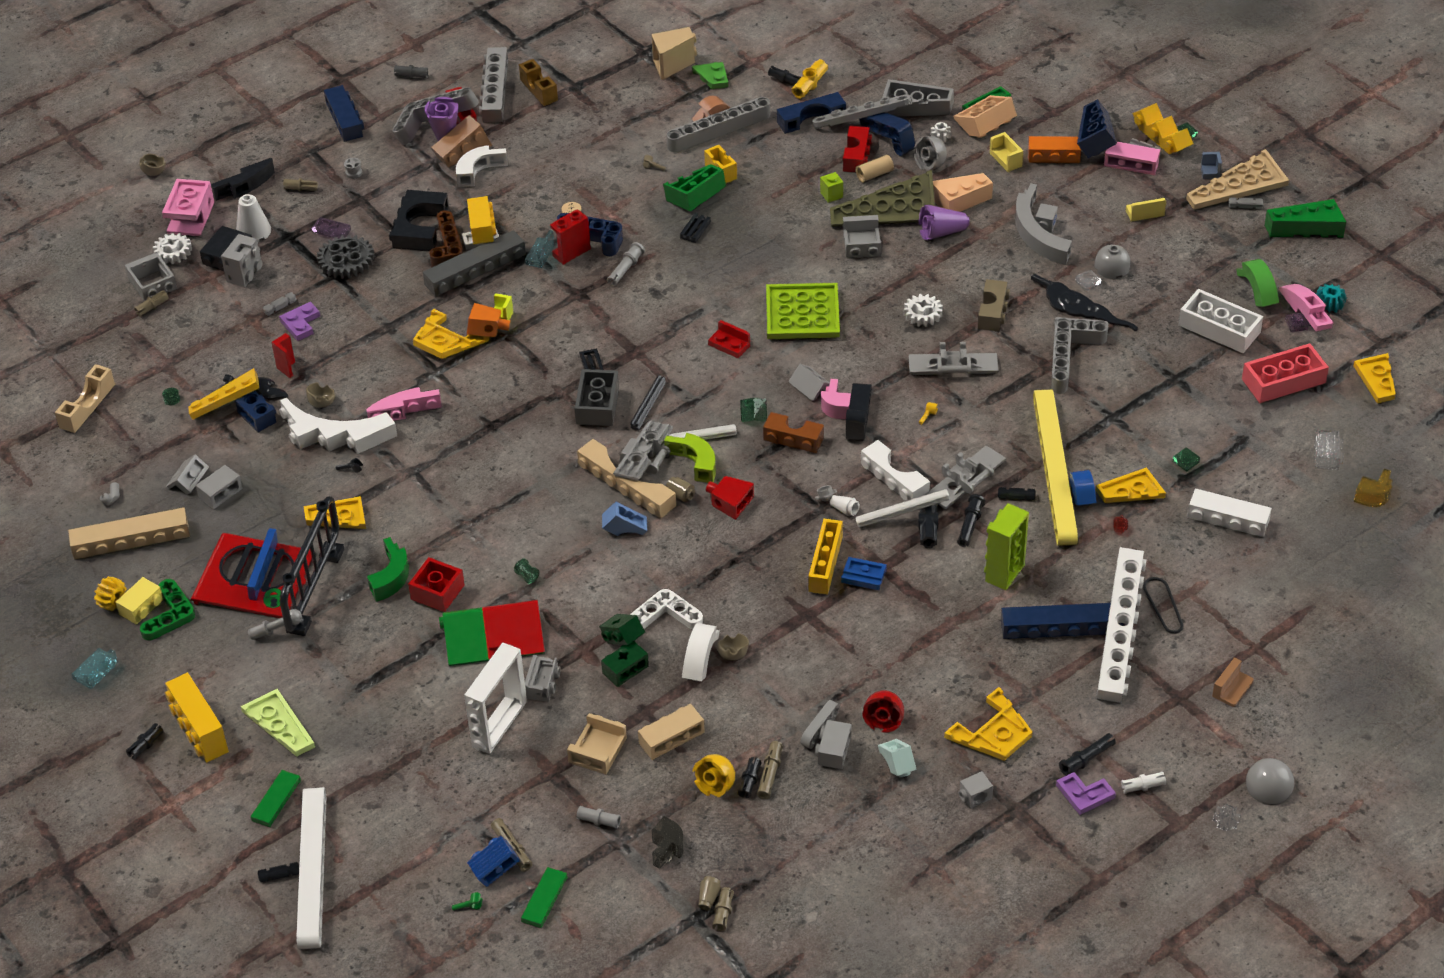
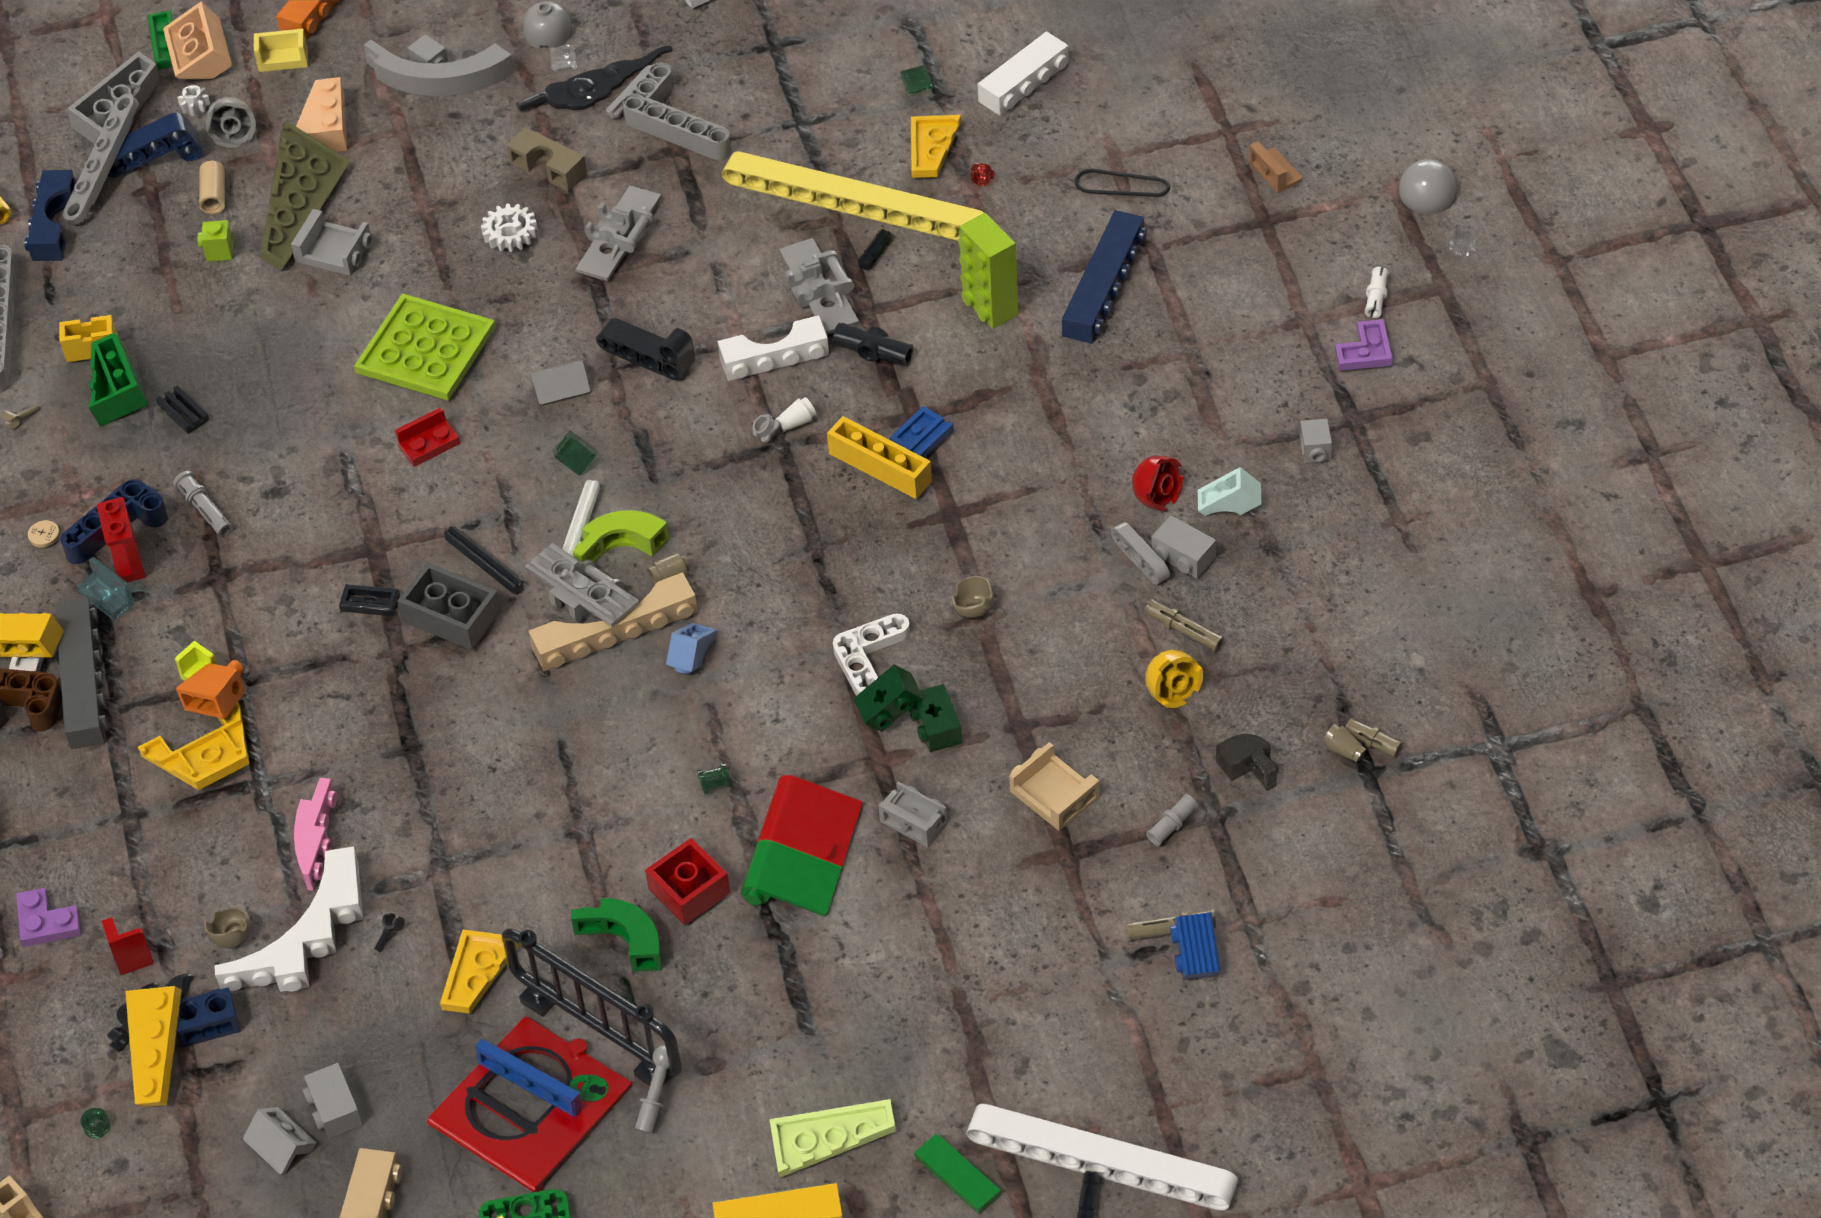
camera: 65 degrees left, 5 degrees up
green hand [452,892,483,911] -> none
white window [464,642,527,754] -> none
green tile [521,867,568,928] -> none
tan brick [638,704,705,760] -> none
white arch [682,623,720,681] -> none
red torso [706,476,754,520] -> none
black pin [738,757,762,798] -> none
dark orange arch [763,412,824,453] -> none
bright pink brick [821,379,851,420] -> none
red arch [843,126,872,173] -> none
white axle [856,489,950,528] -> none
medium lavender cone [919,205,970,240] -> none
yellow hand [919,402,938,425] -> none
yellow wing [944,687,1033,761] -> none
black pin [957,494,986,547] -> none
black pin [1059,733,1116,776] -> none
blue brick [1068,470,1096,505] -> none
white brick [1096,547,1147,703] -> none

